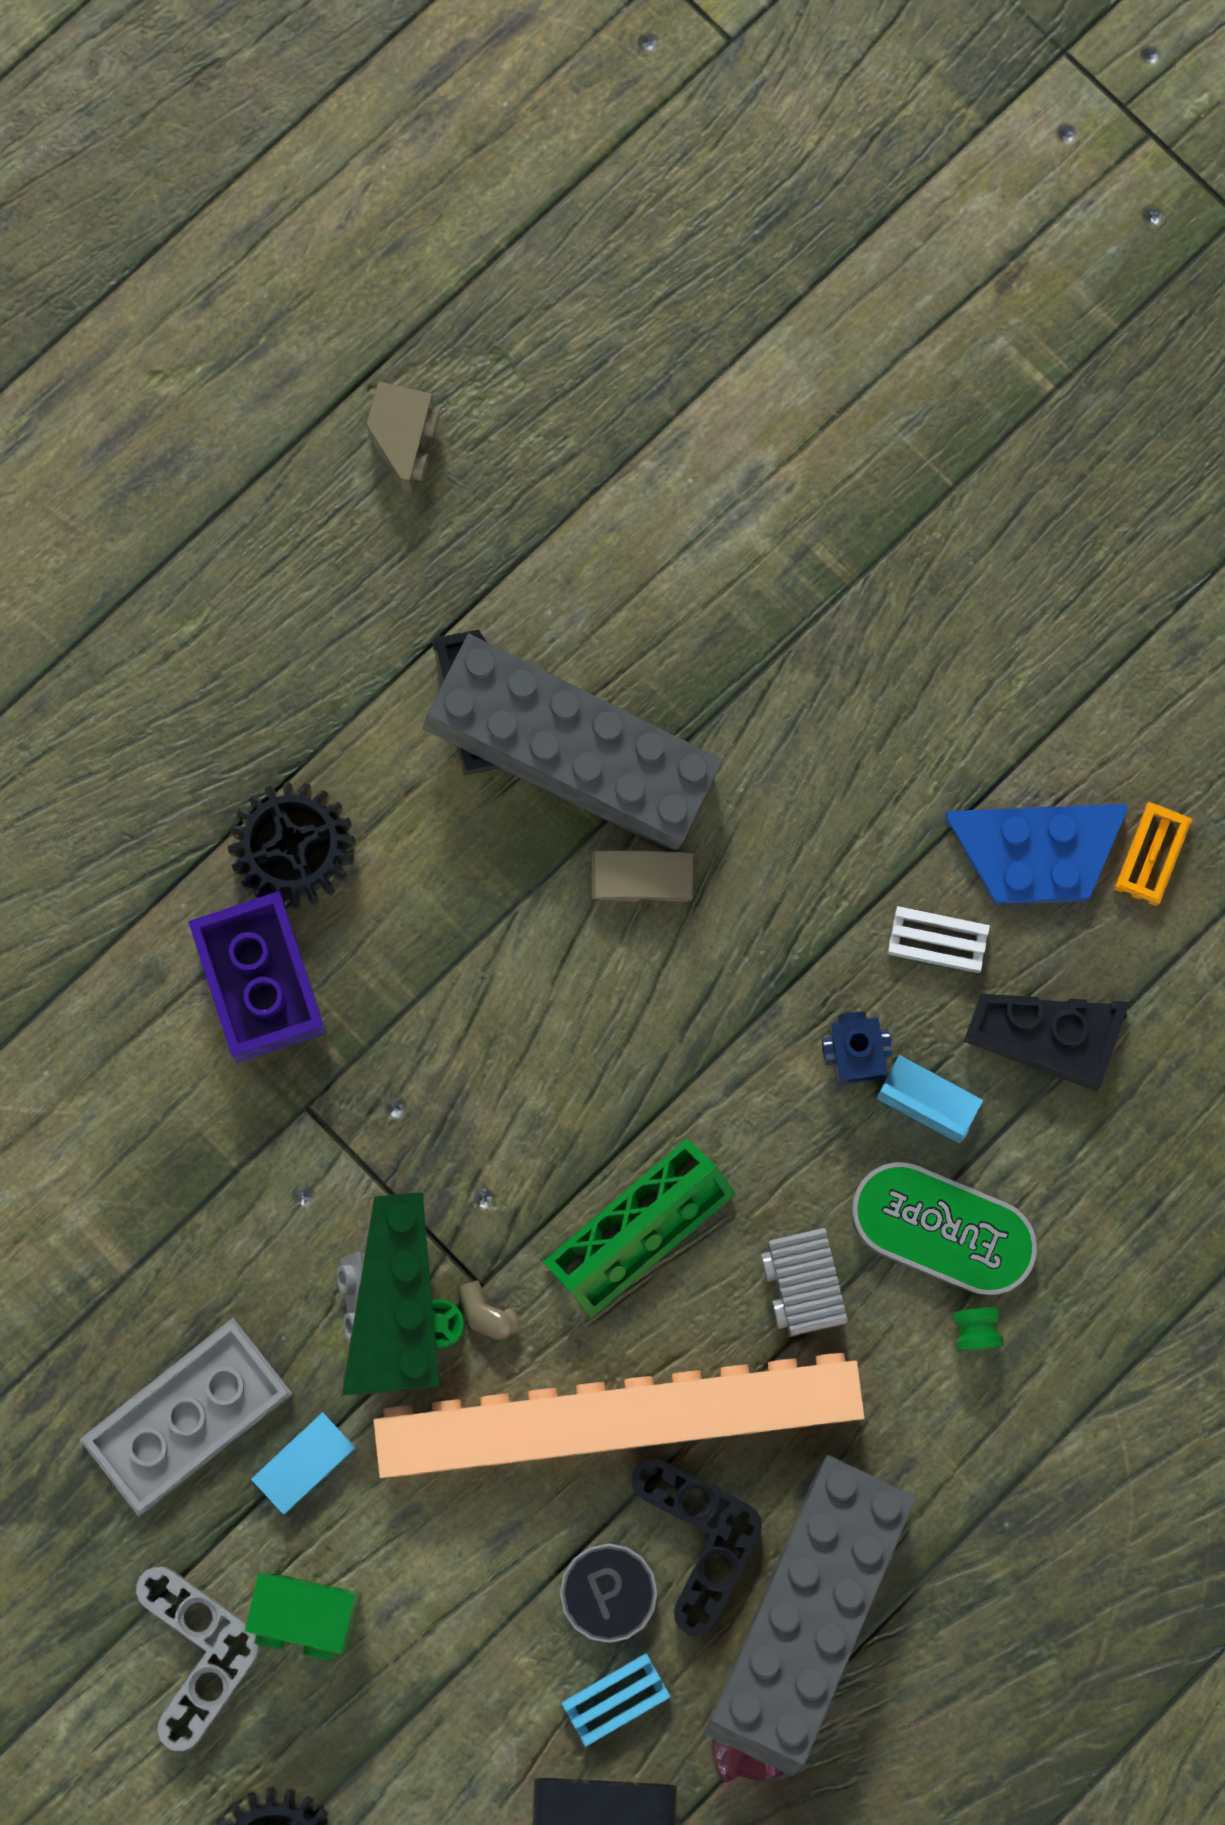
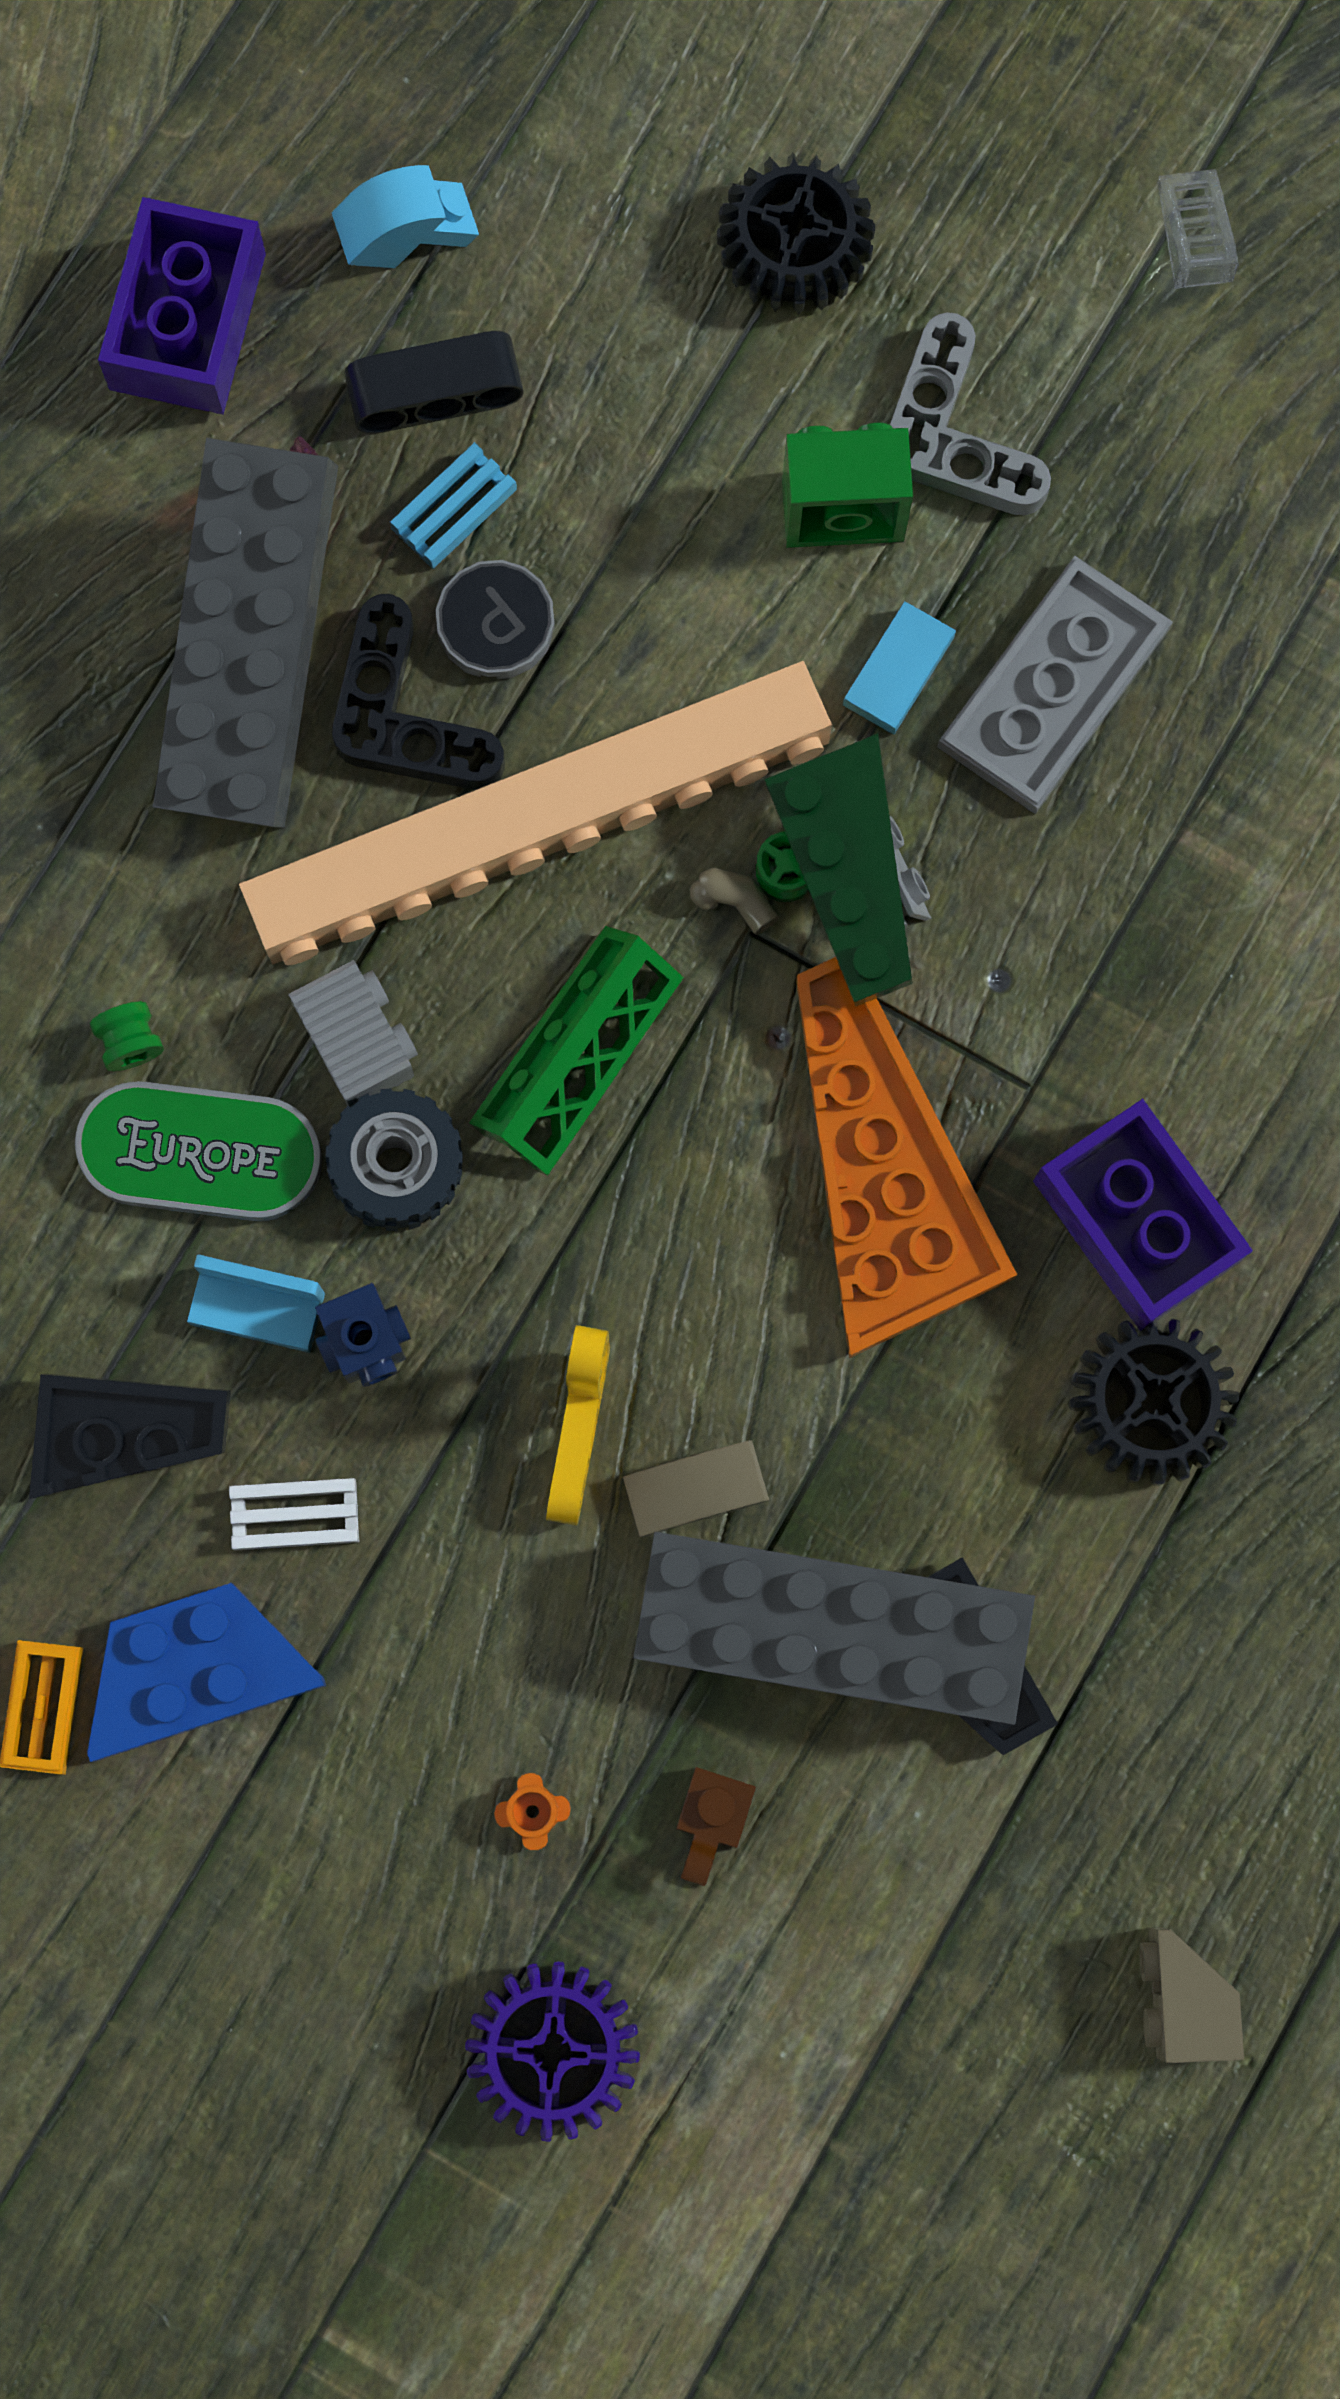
camera: 165 degrees right, 0 degrees up
none -> black wheel [326,1088,463,1231]
none -> dark purple gear [465,1961,640,2142]
none -> orange plate [494,1773,571,1850]
none -> yellow beam [546,1325,610,1526]
none -> reddish brown plate [676,1767,756,1886]
none -> orange wing [796,957,1017,1358]

